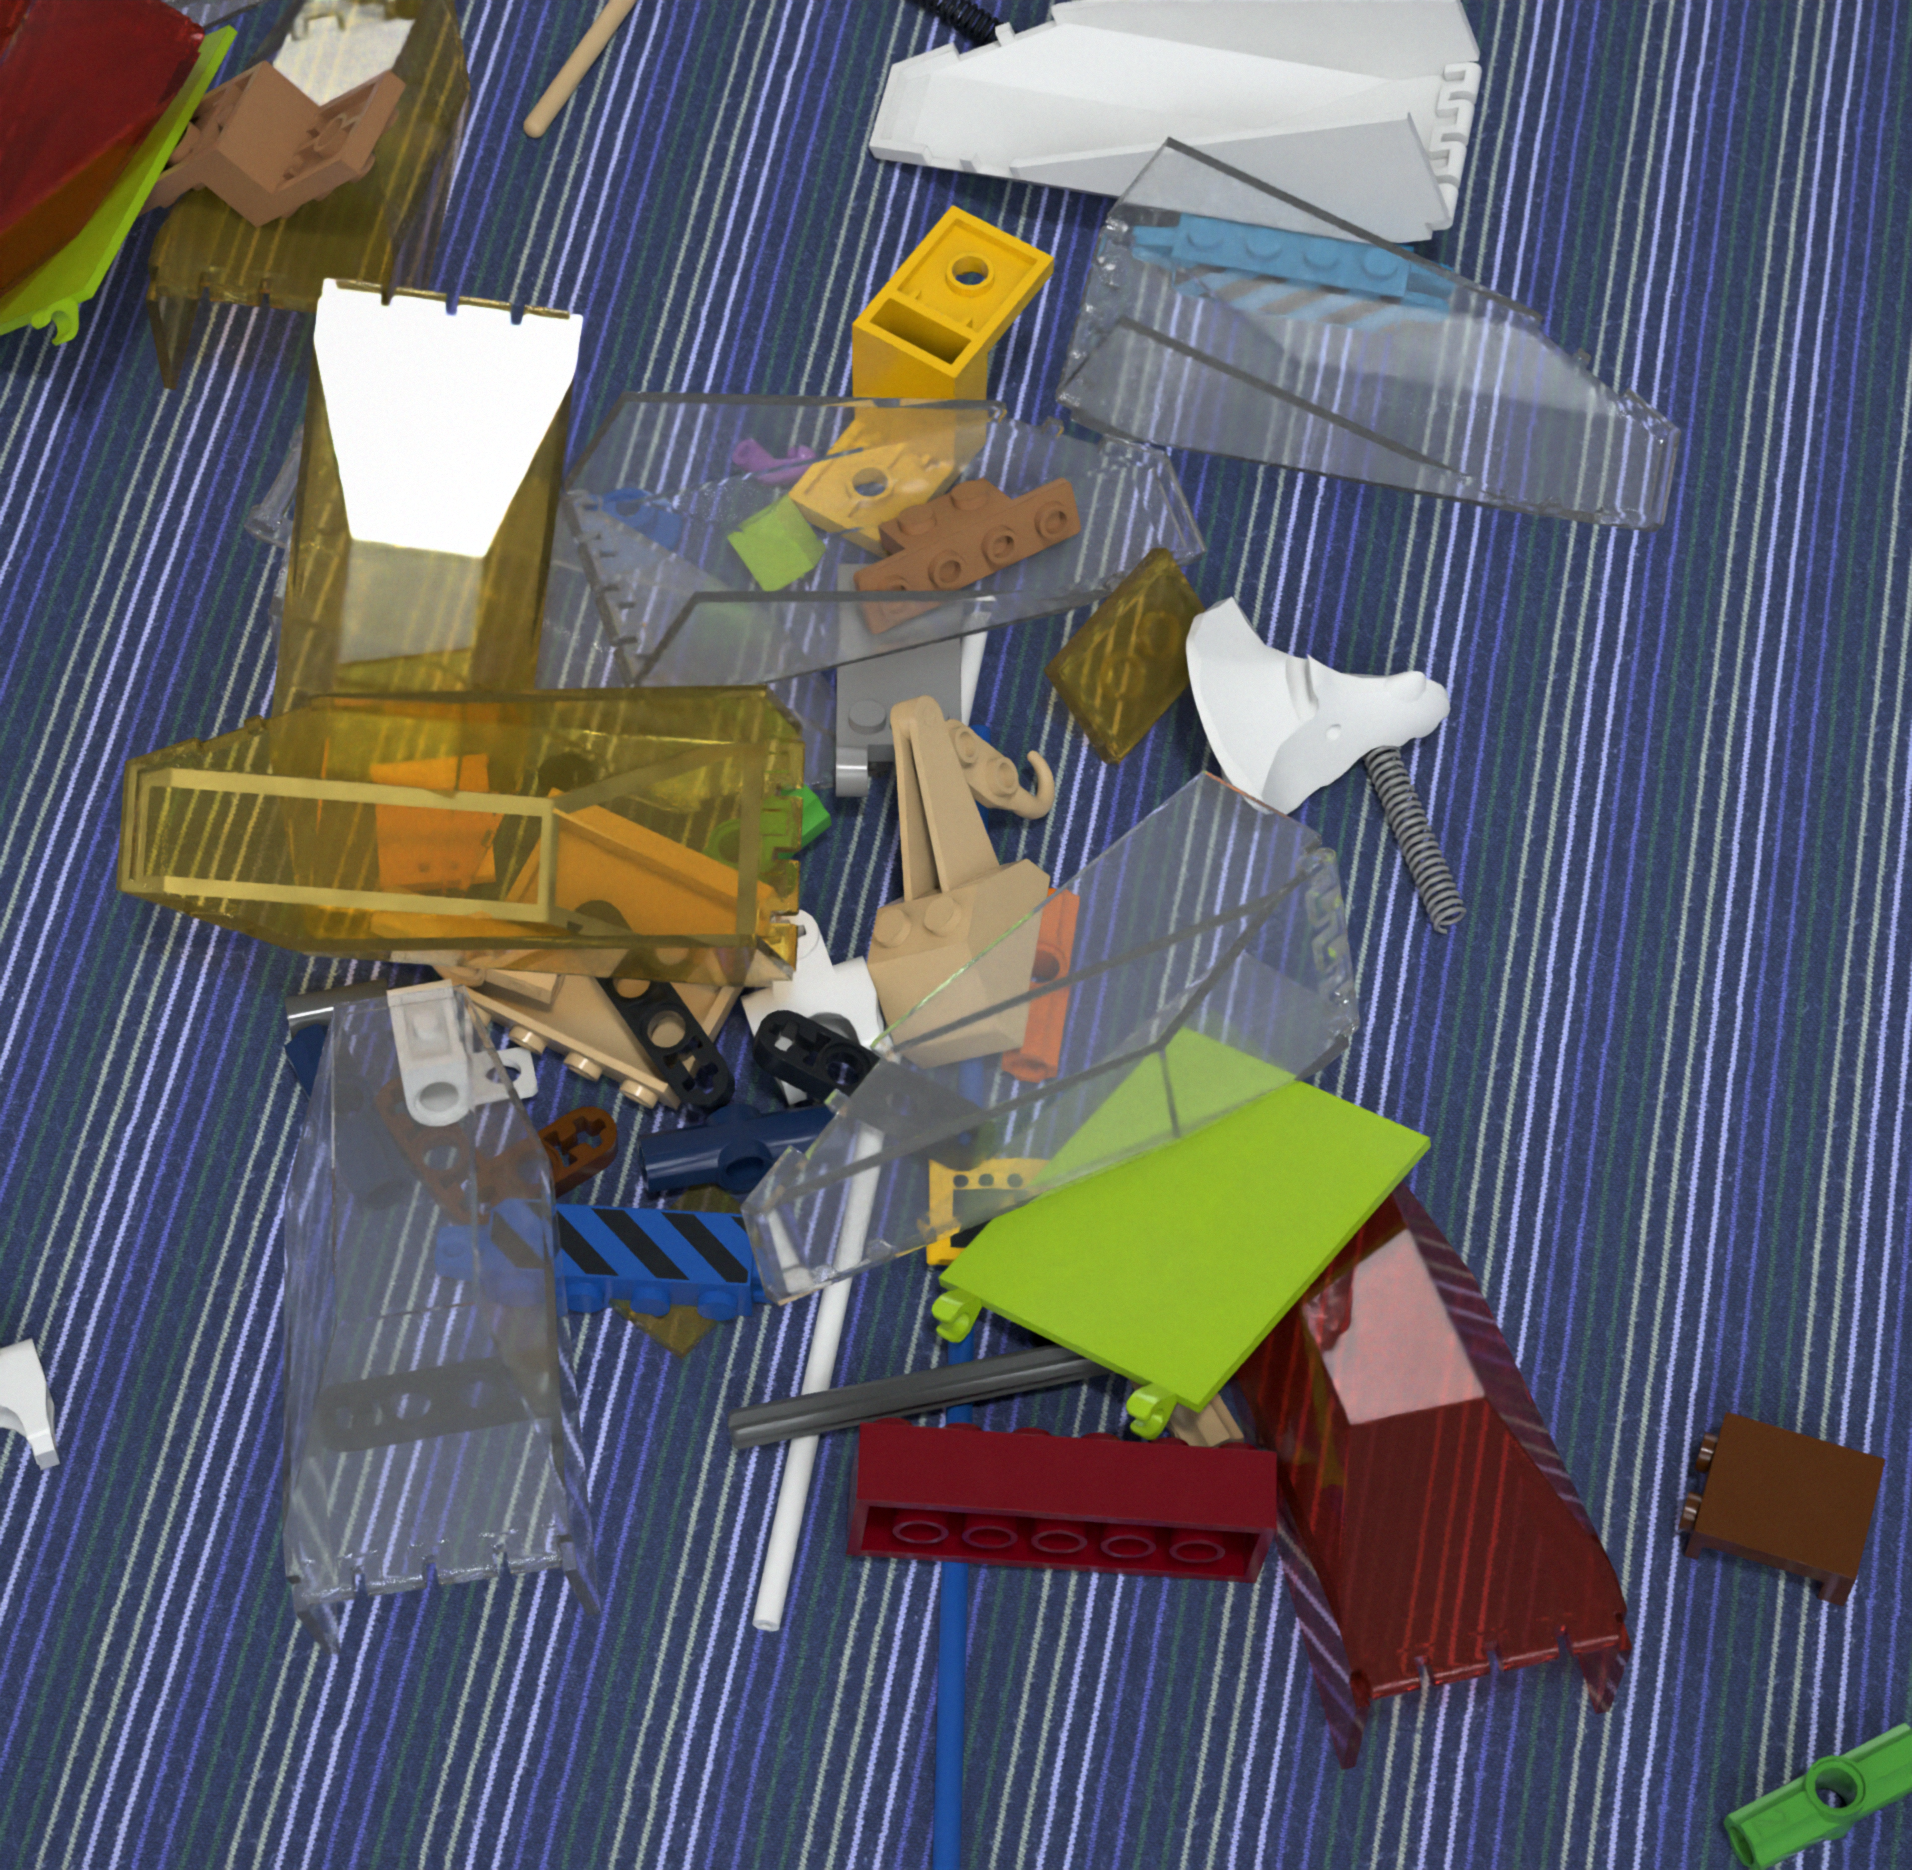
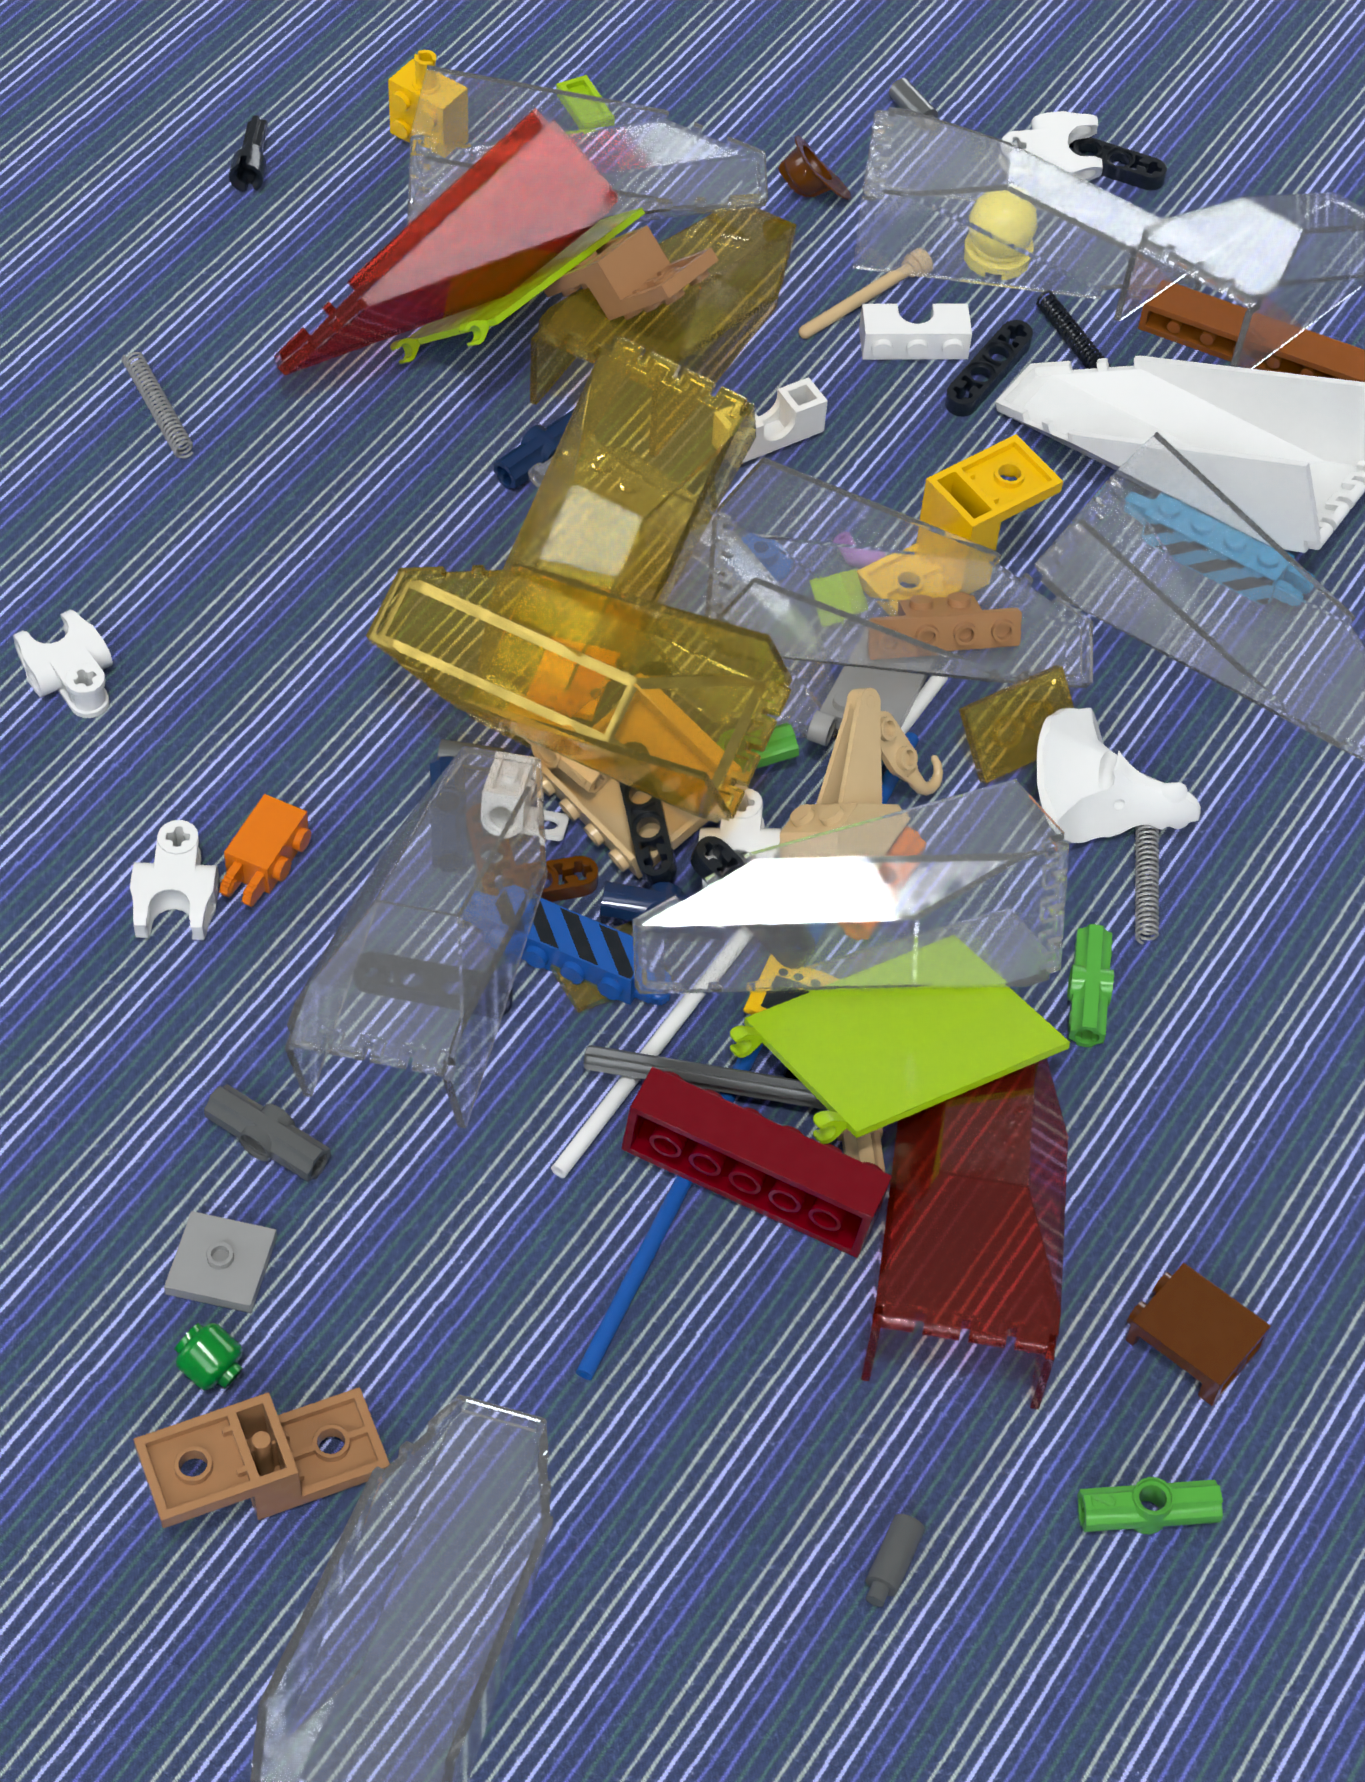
camera: 20 degrees right, 5 degrees down
none -> dark grey piece [204,1084,331,1182]
none -> orange hinge [219,794,311,907]
none -> dark blue piece [494,407,596,490]
none -> white arch [712,377,828,468]
none -> white arch [859,303,972,360]
none -> black beam [945,320,1033,417]
none -> bright green piece [1067,924,1114,1047]

